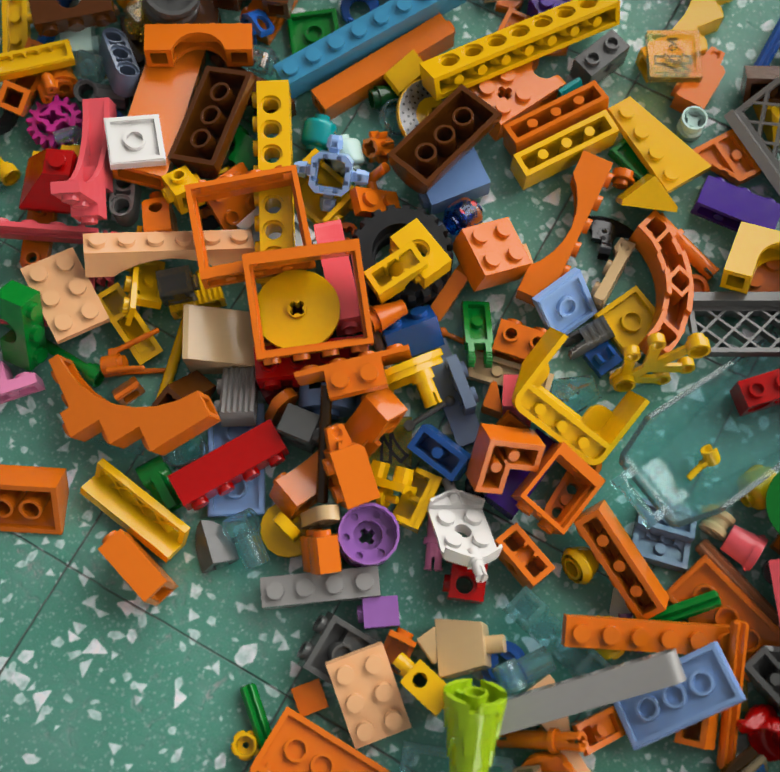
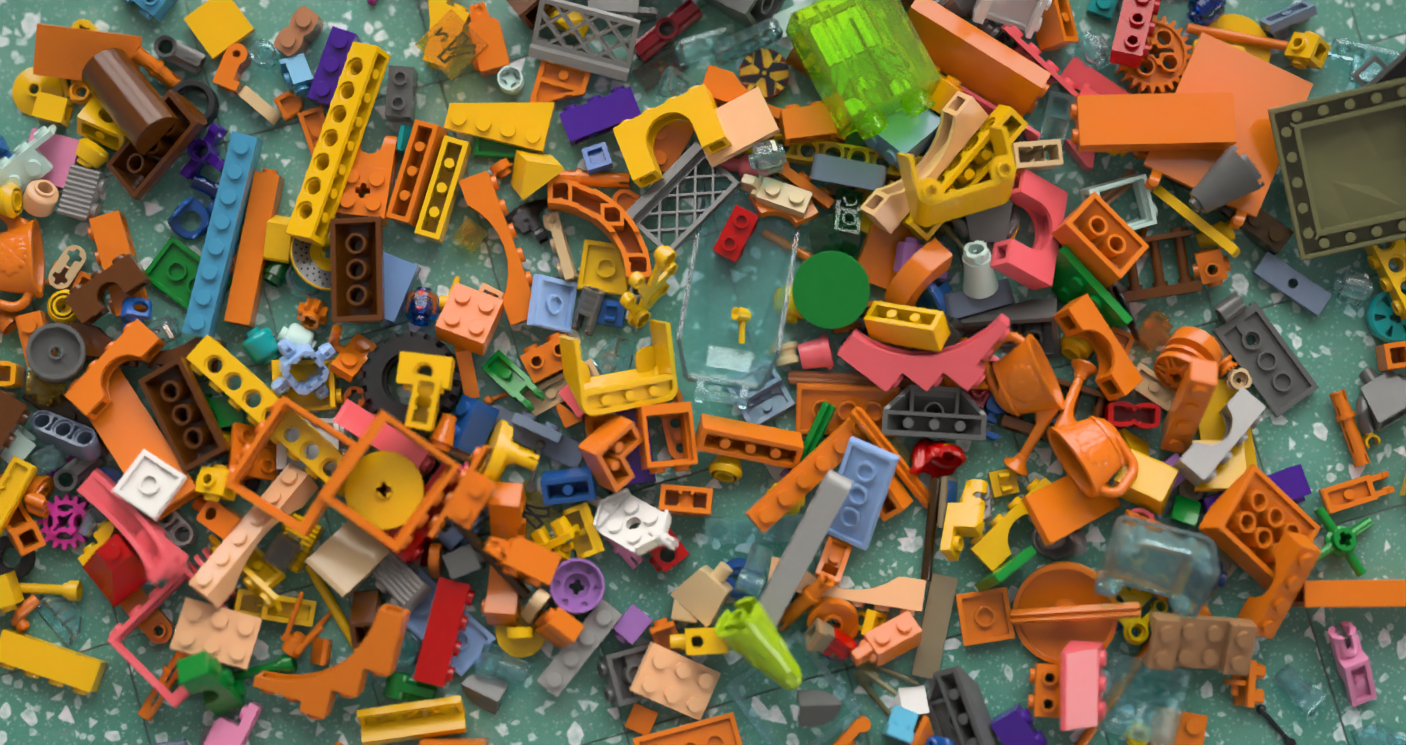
camera: 45 degrees left, 10 degrees up
none -> clear yellow plate [452,217,489,253]
none -> tile [581,142,614,175]

